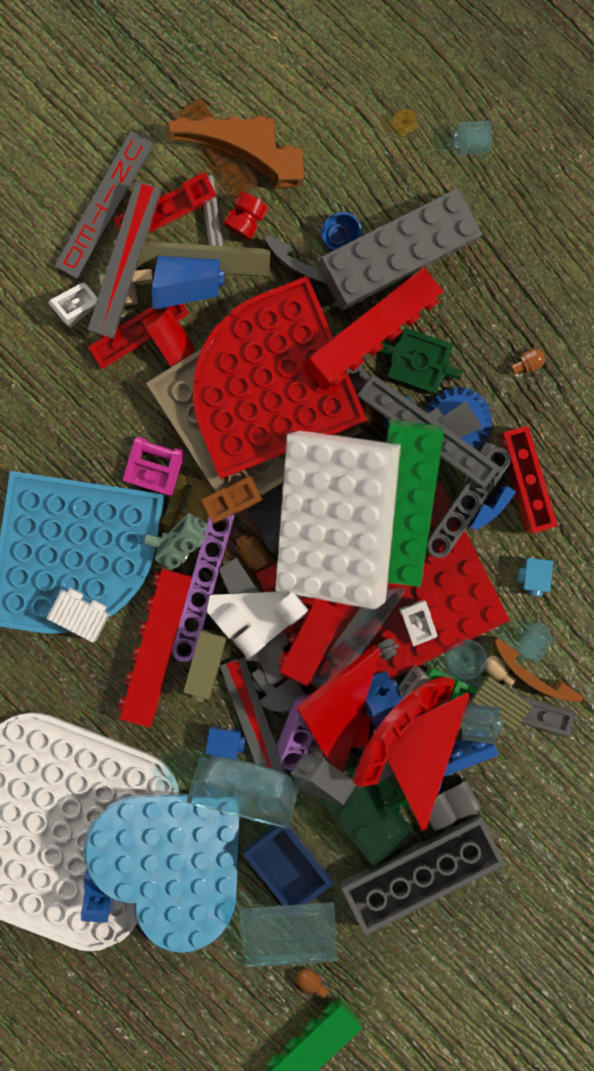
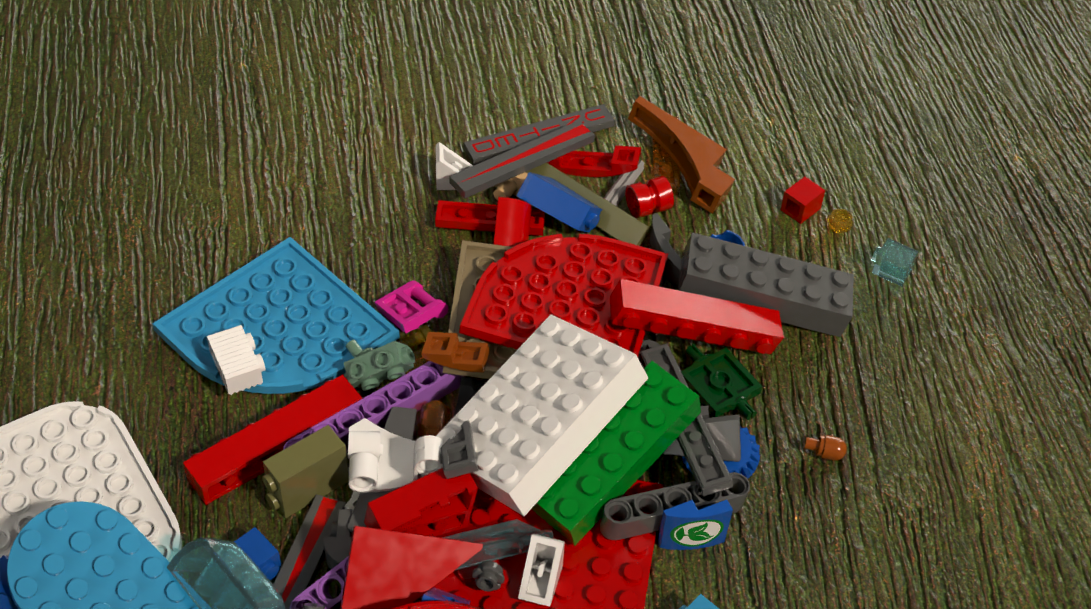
camera: 35 degrees right, 40 degrees down
red brick [497,425,558,534] -> none
none -> dark grey tile [441,420,478,479]
none -> red brick [780,176,825,224]

